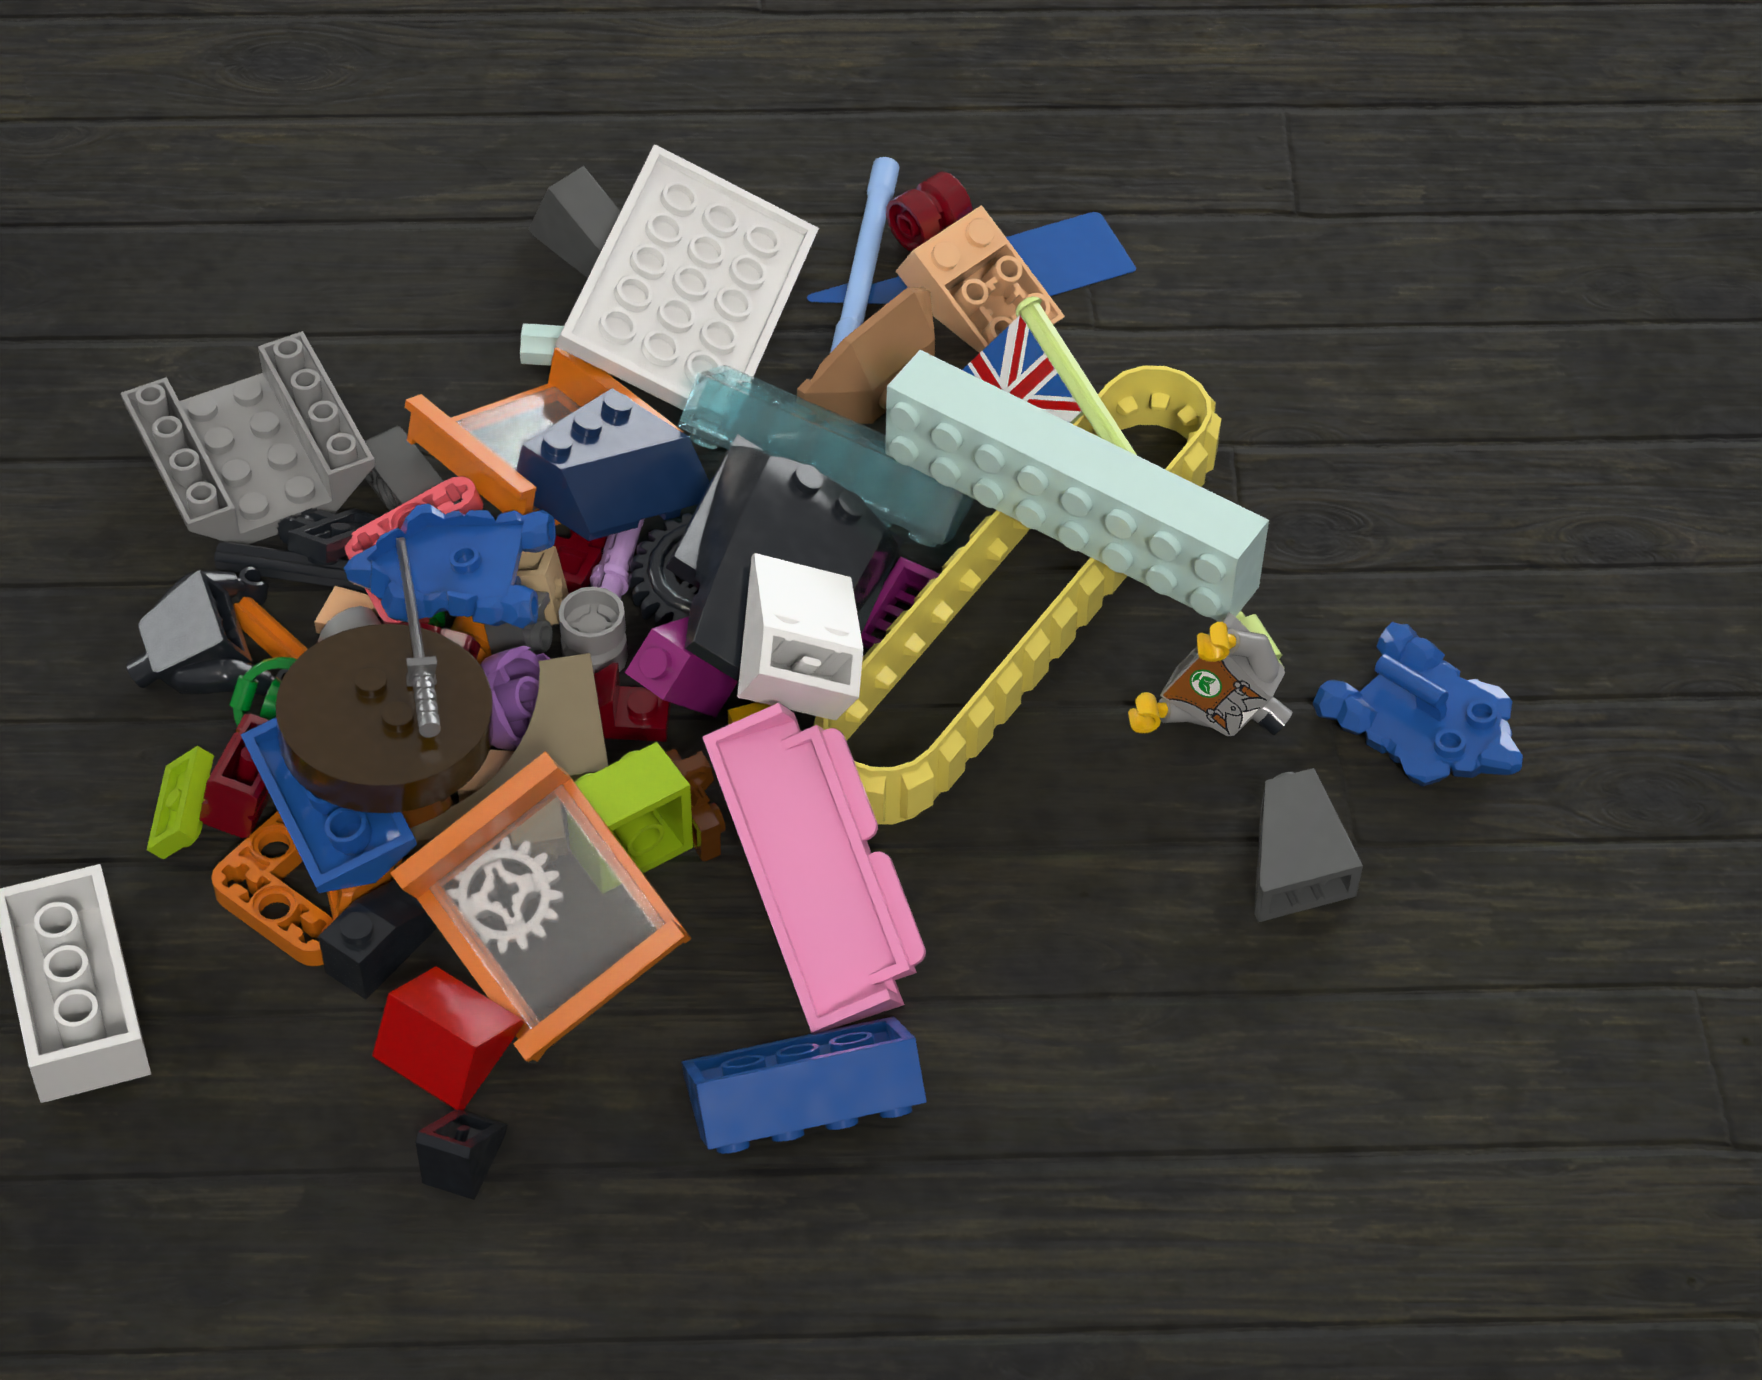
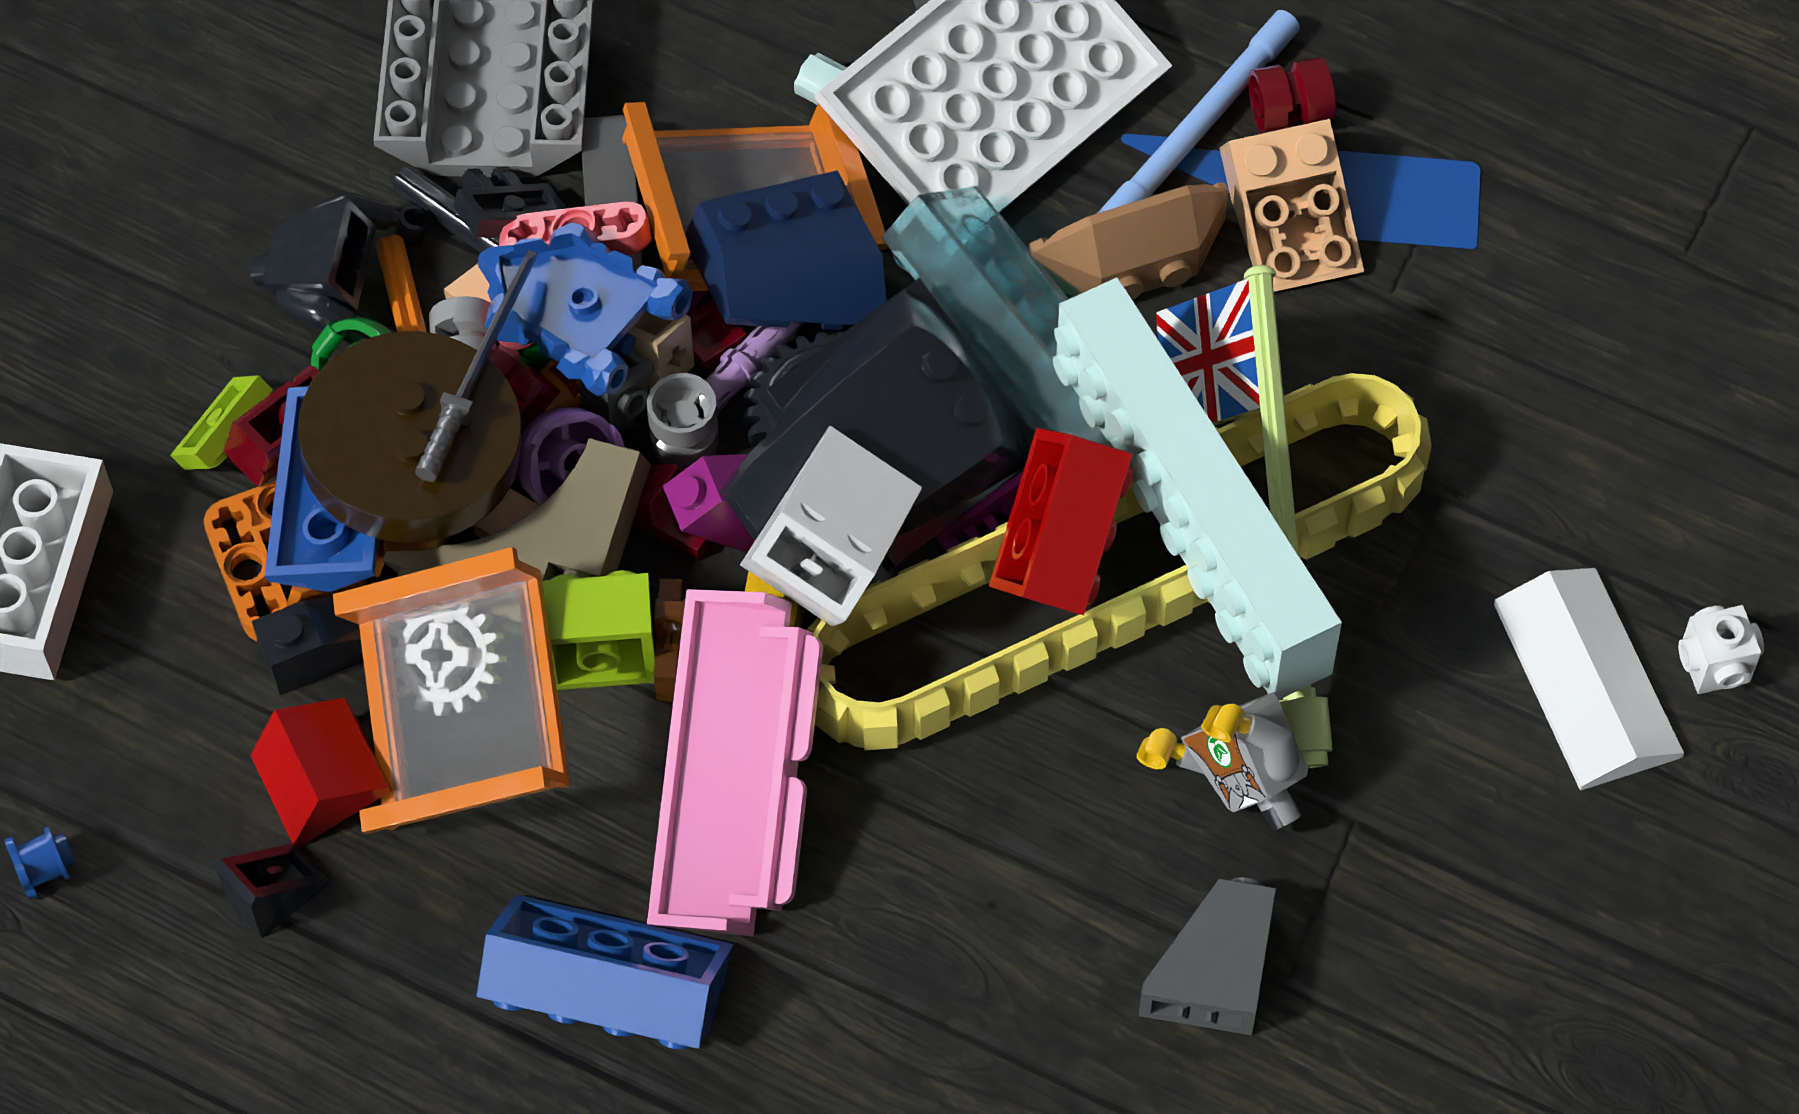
camera: 30 degrees right, 10 degrees up
blue shield [1313,622,1523,787] -> none
none -> blue brick [4,826,76,900]
none -> red brick [989,428,1133,616]
none -> white slope [1494,568,1684,791]
none -> white brick [1678,605,1764,694]

